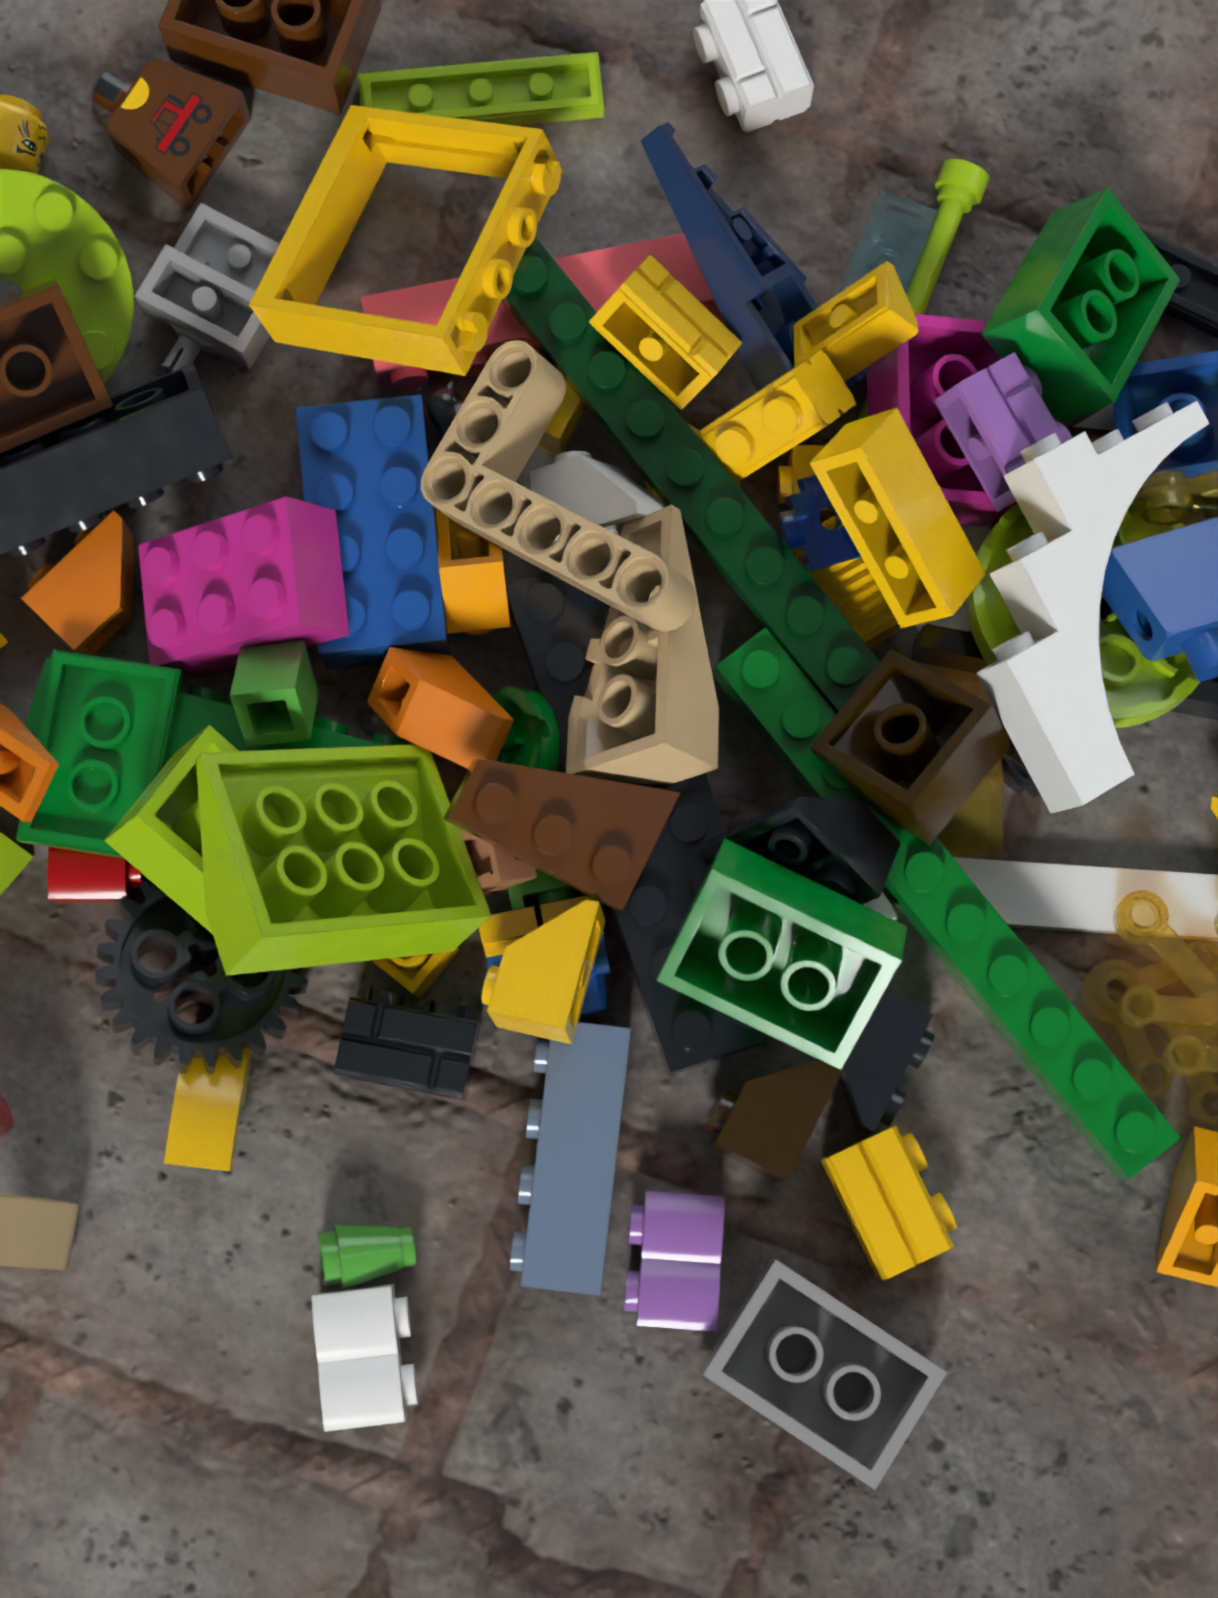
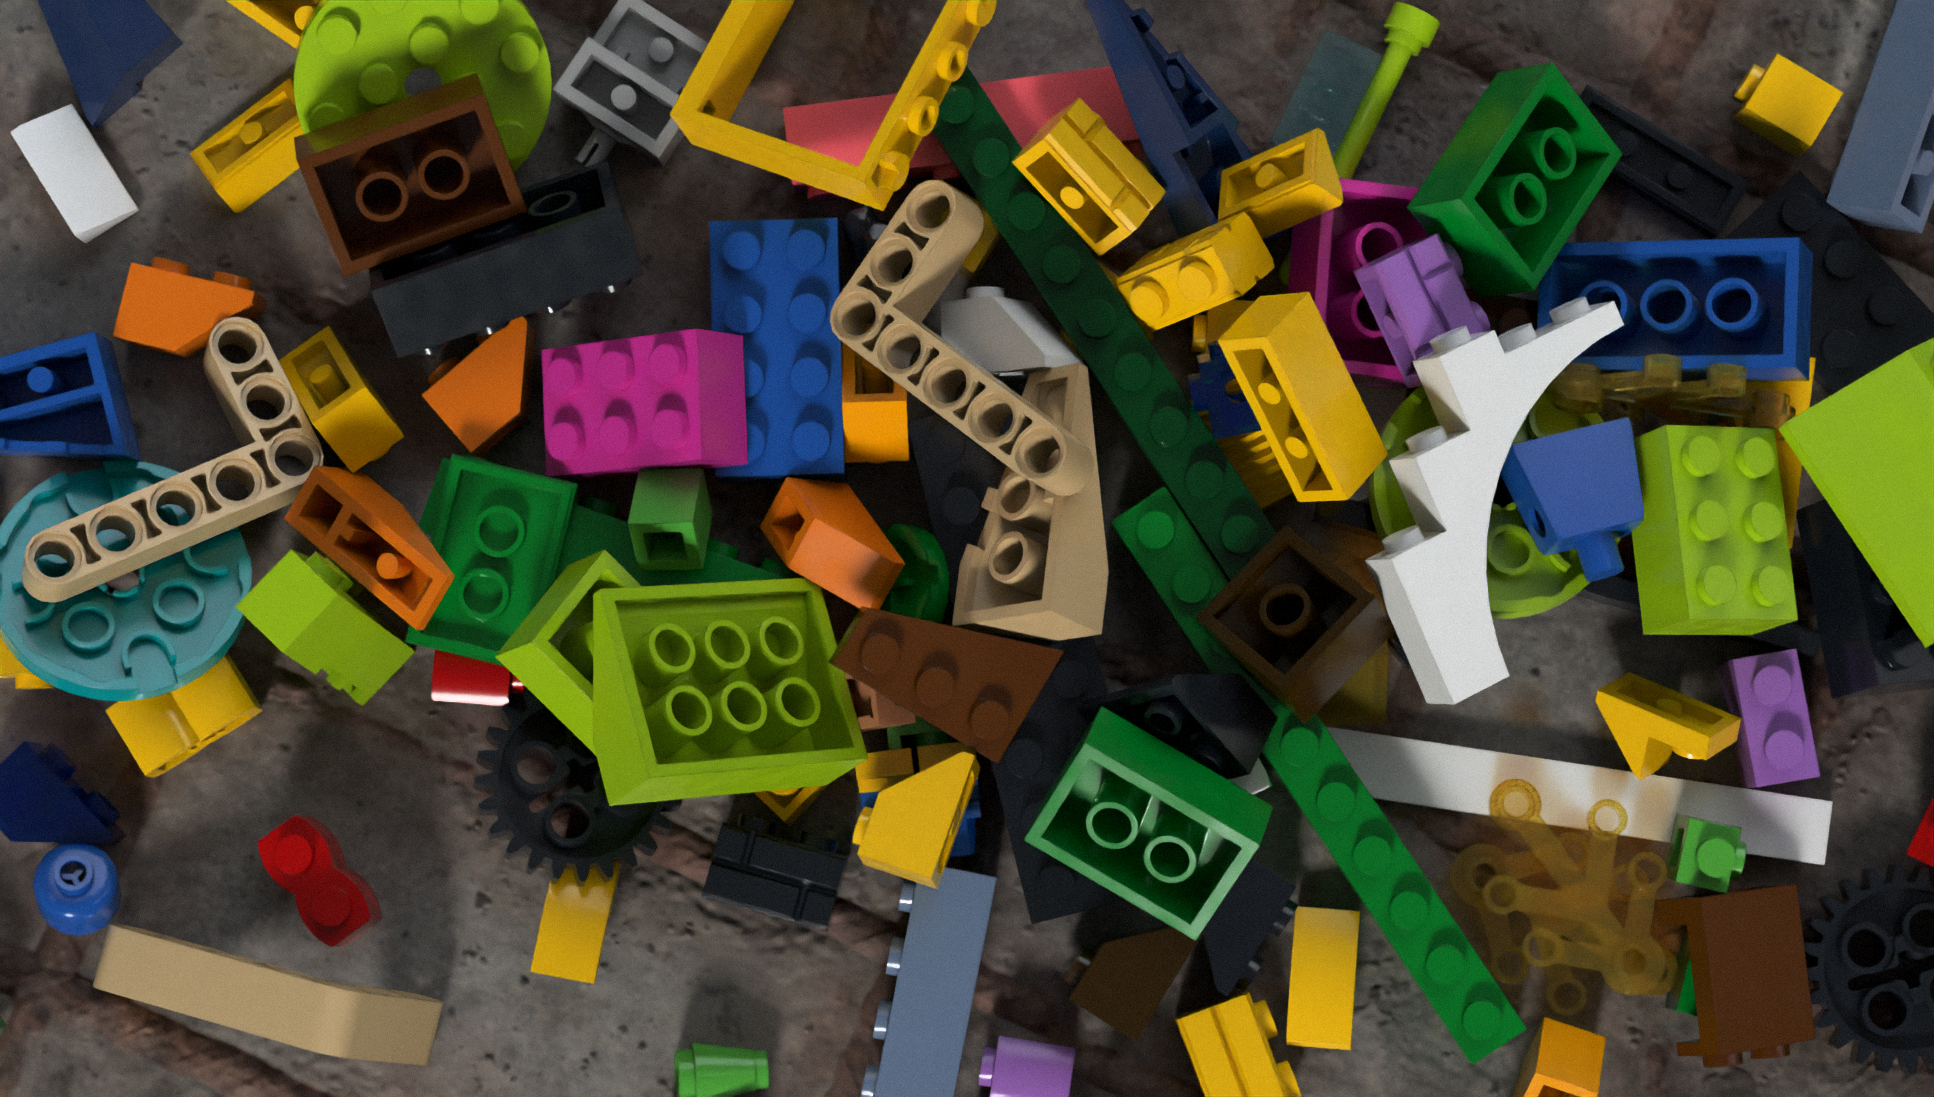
camera: 10 degrees right, 5 degrees up
none -> yellow slope [1286,906,1360,1050]

